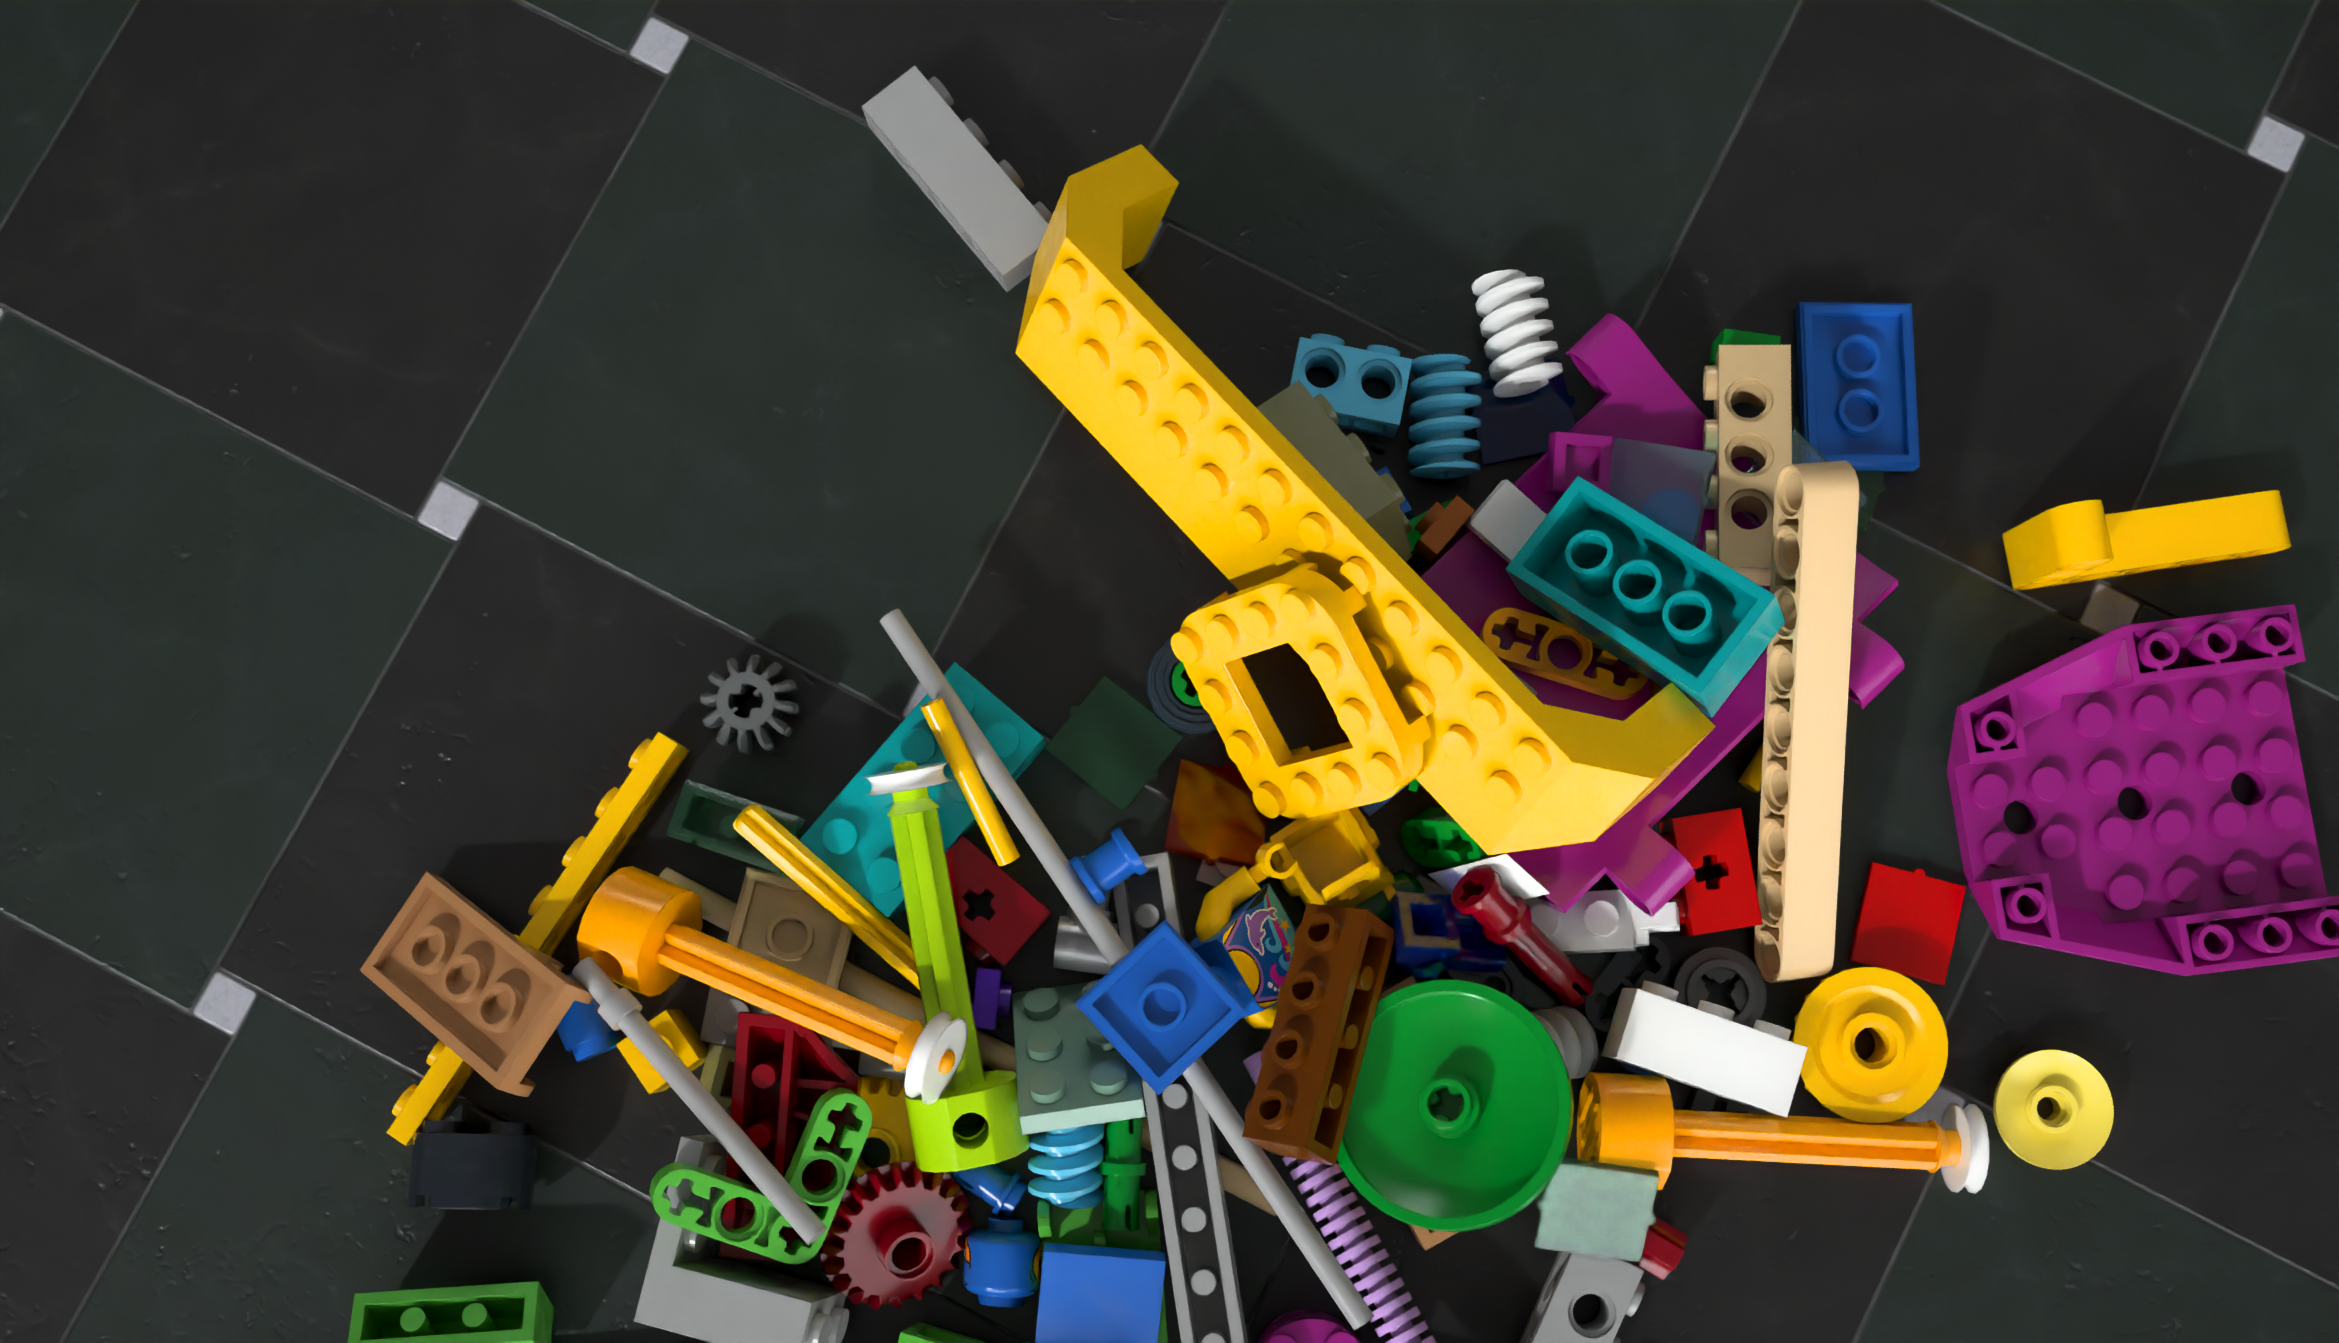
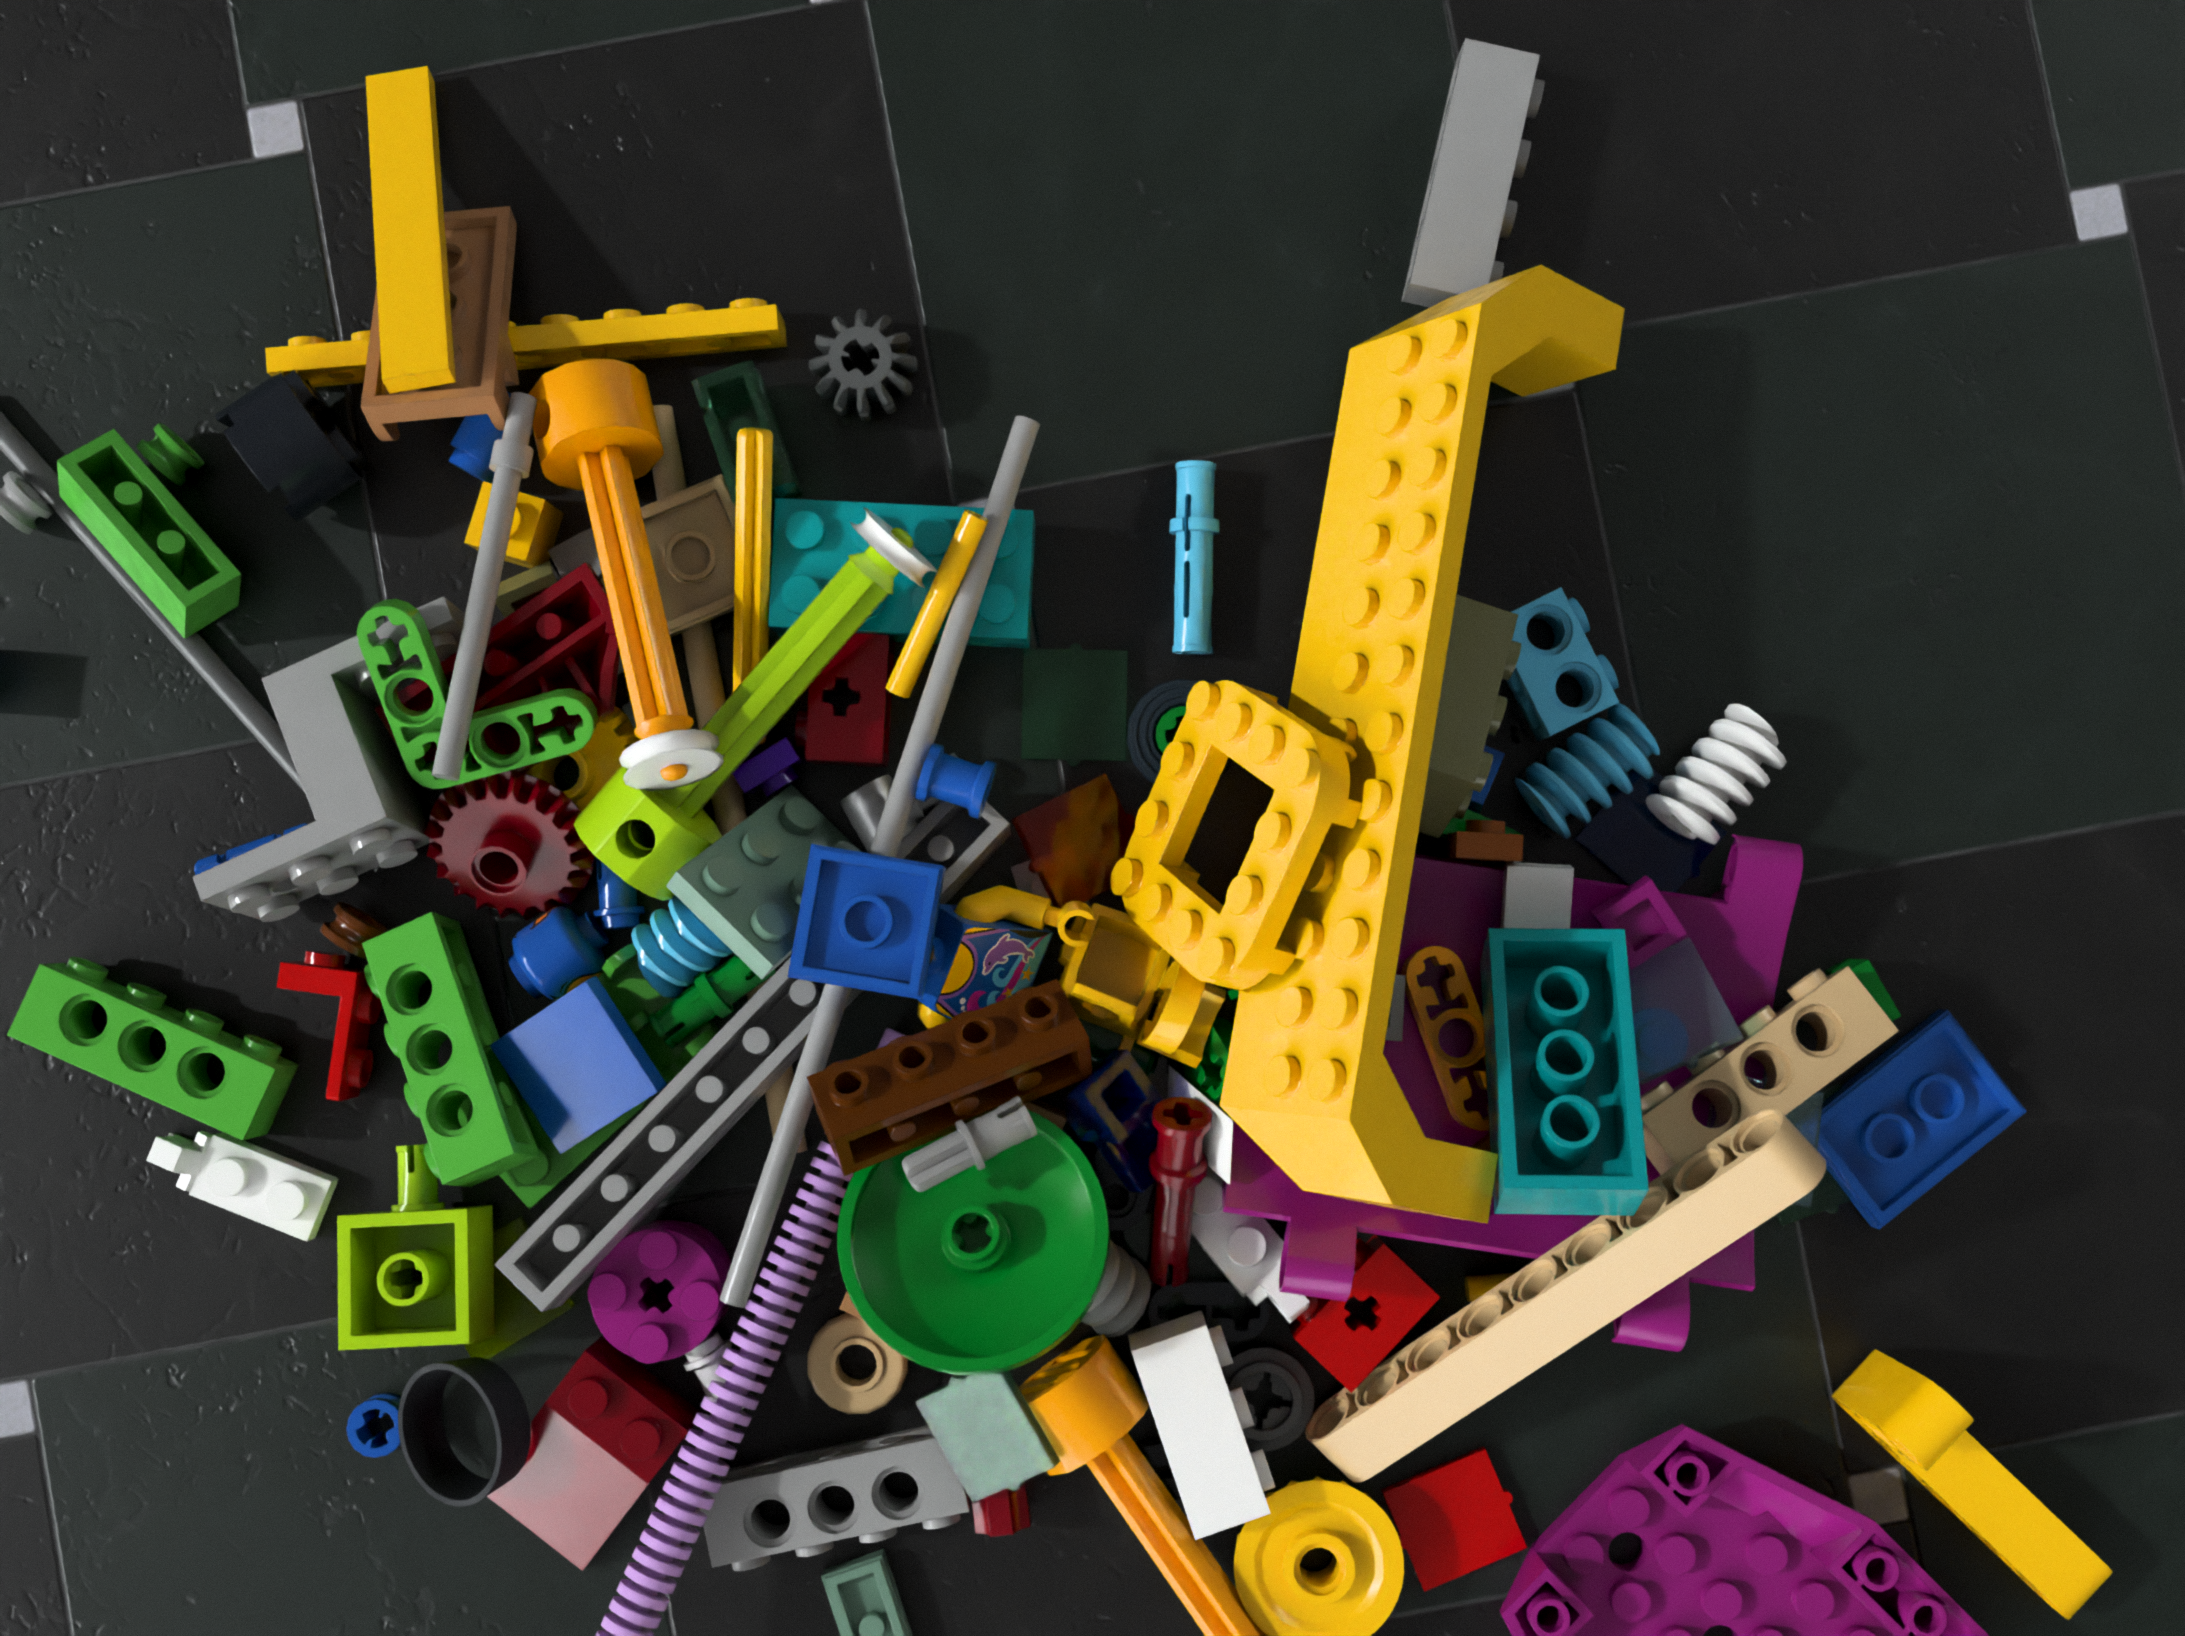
camera: 55 degrees right, 5 degrees up
none -> bright green bush [136,423,204,486]
none -> yellow tile [365,66,456,394]
none -> tan piece [807,1312,908,1414]
none -> light grey axle [902,1096,1037,1192]
none -> yellow piece [1136,960,1226,1069]
none -> medium azure pin [1169,460,1220,655]

